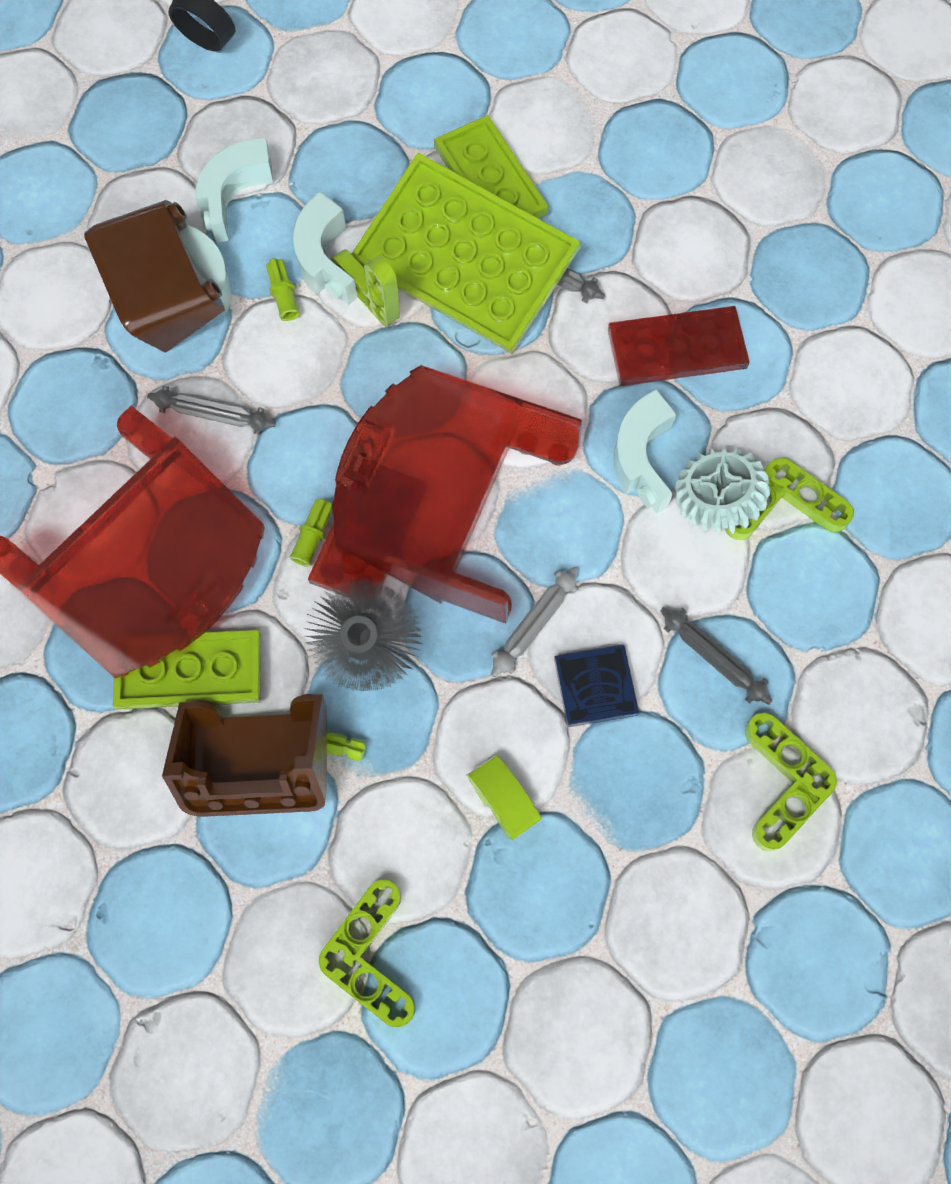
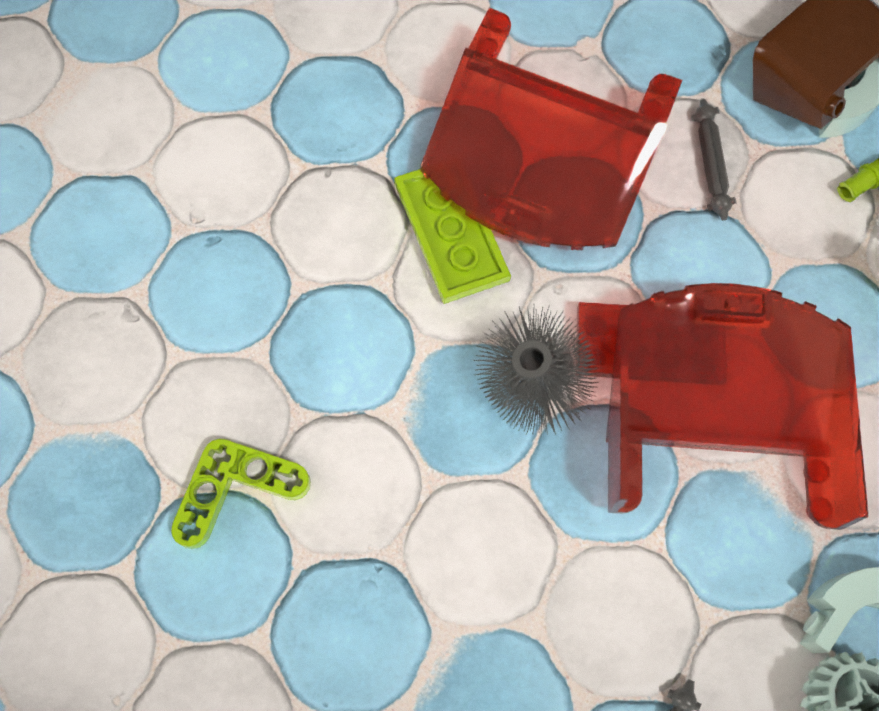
camera: 70 degrees right, 0 degrees up
reddish brown windscreen [162,694,327,817] -> none
lime axle [289,499,334,567] -> none
lime axle [327,731,366,761] -> none
lime slope [466,755,542,840] -> none
light grey wheel [491,567,578,677] -> none
tile [554,645,639,728] -> none

